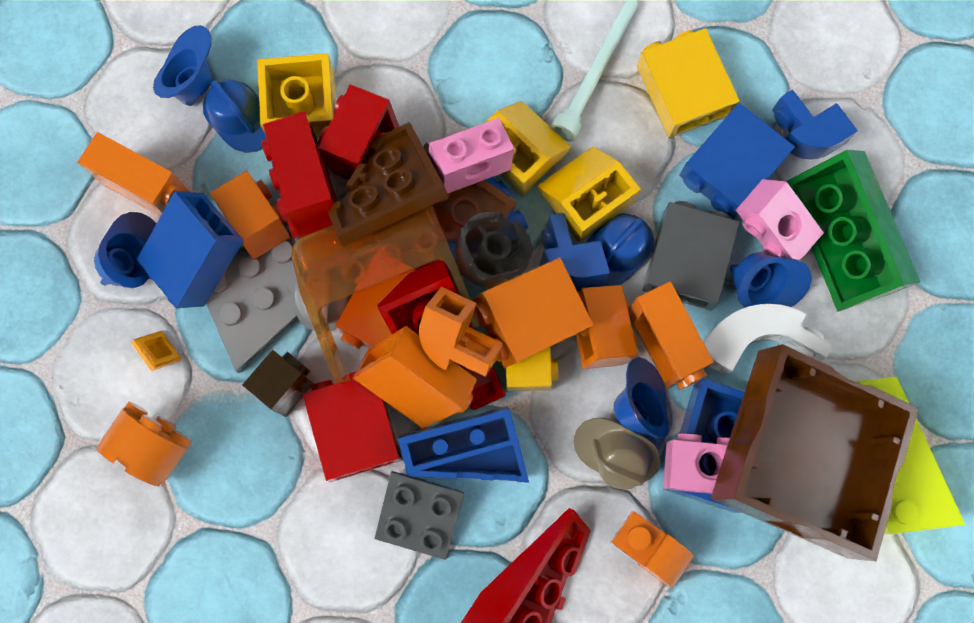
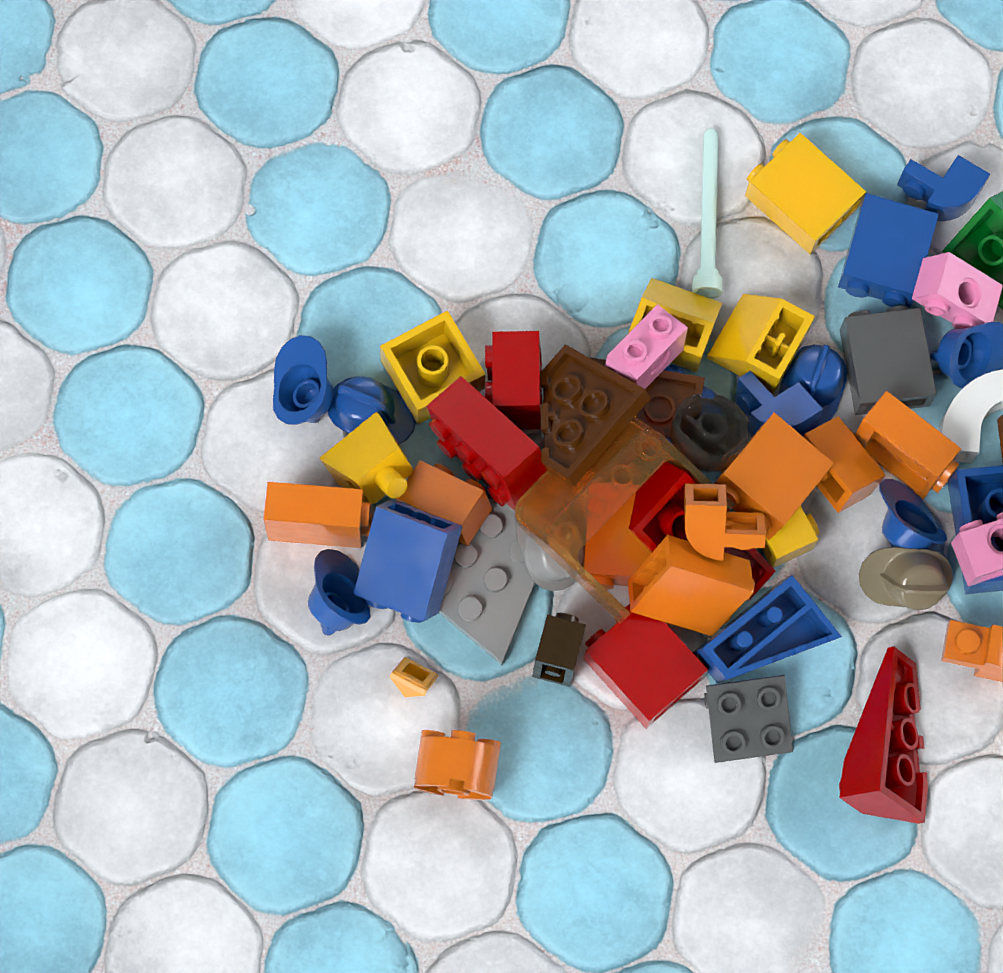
camera: 30 degrees left, 5 degrees down
none -> yellow torso [319,412,413,504]

